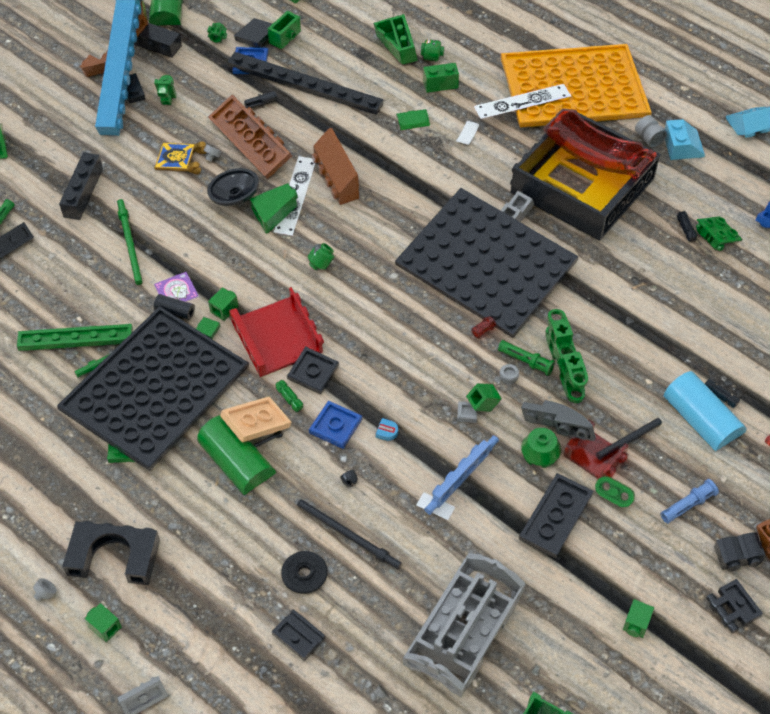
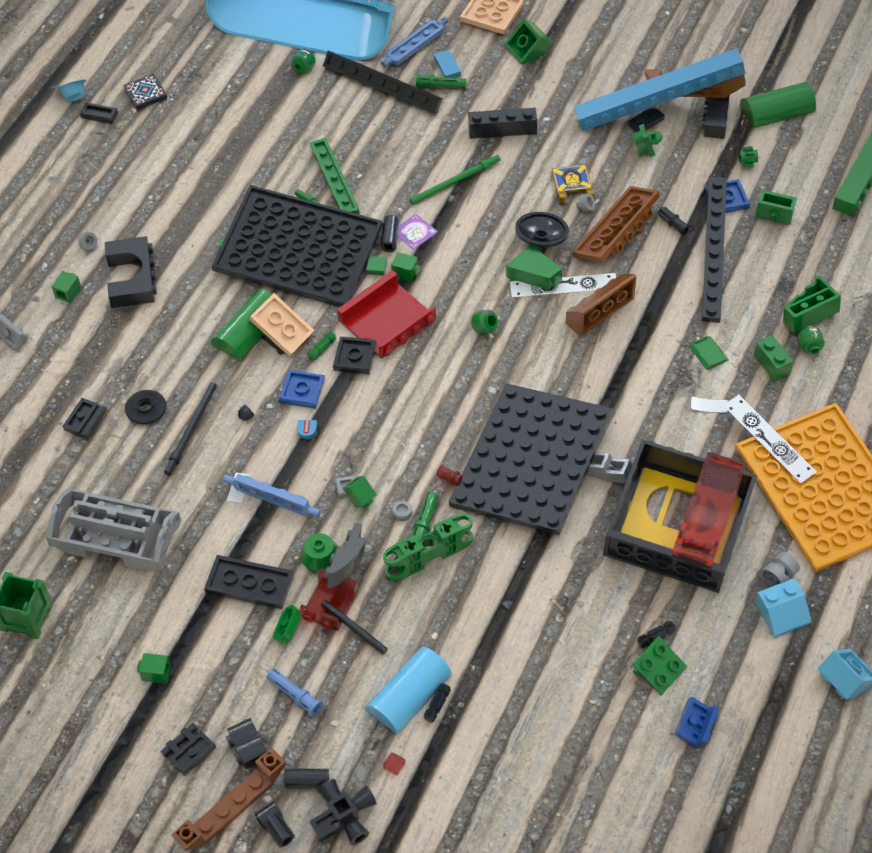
camera: 75 degrees right, 0 degrees up
black tile [234,18,273,48] -> none

